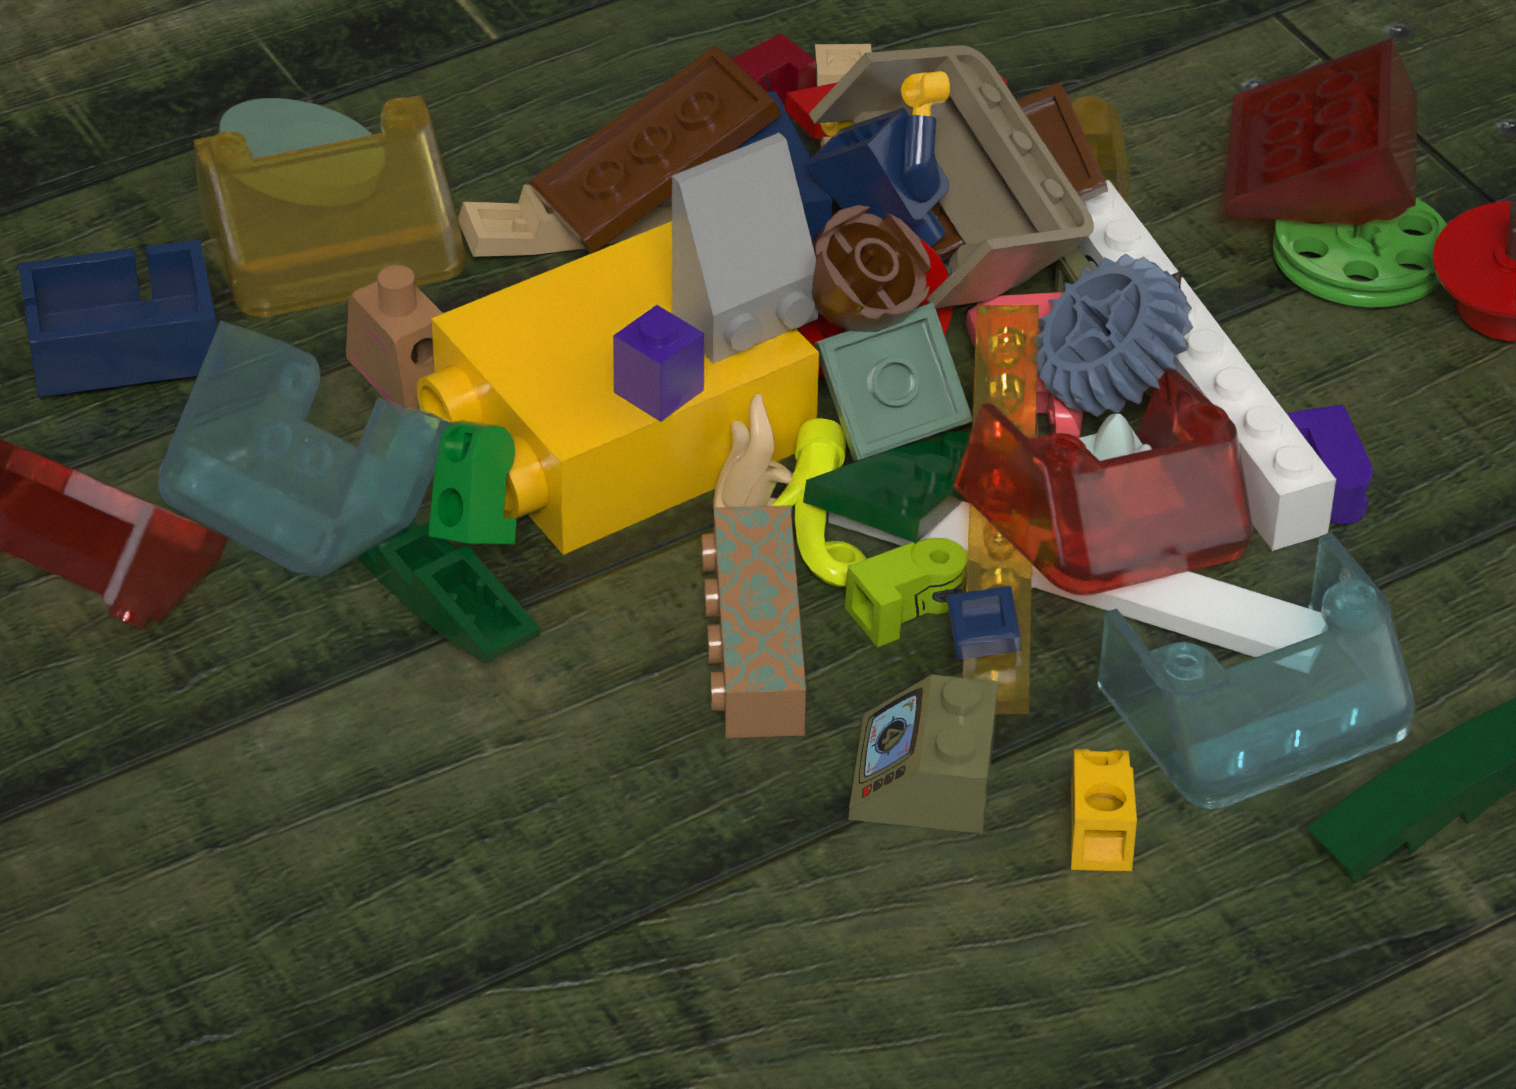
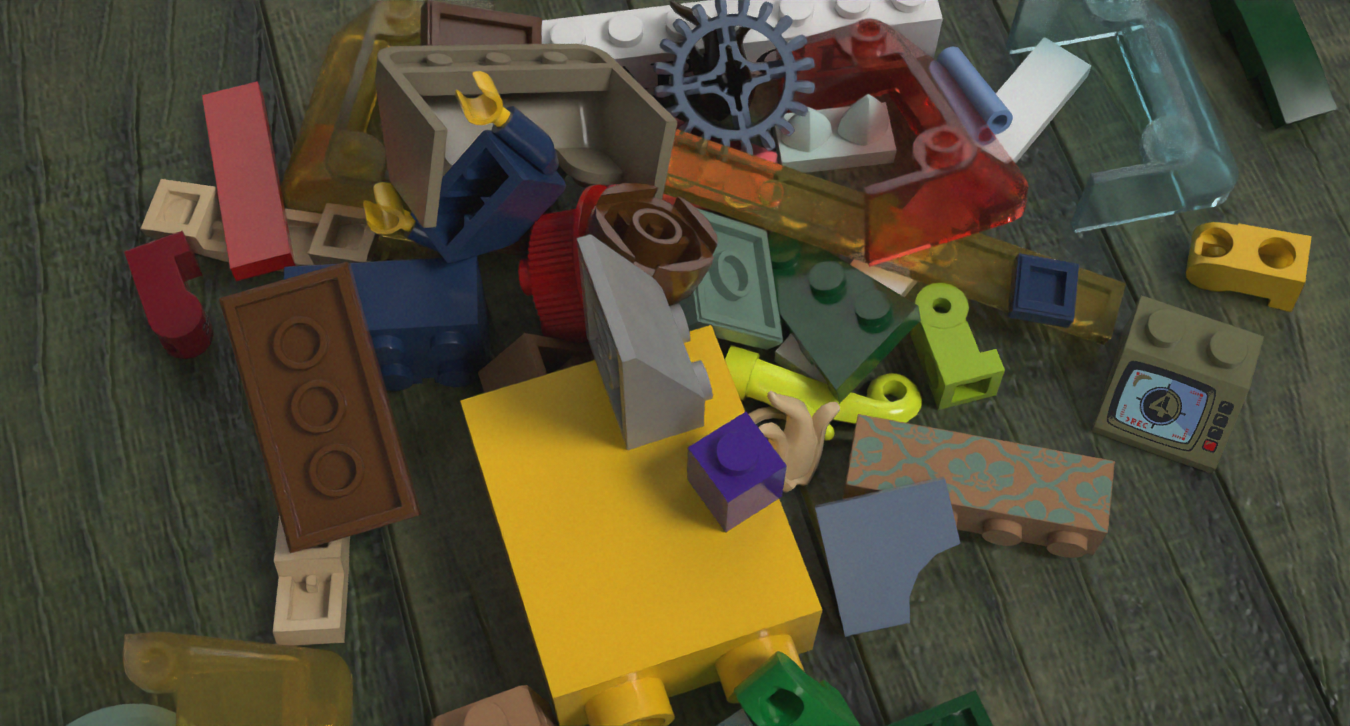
camera: 75 degrees left, 20 degrees up
none -> sand blue tile [815,477,960,637]
none -> medium blue piece [936,47,1013,134]

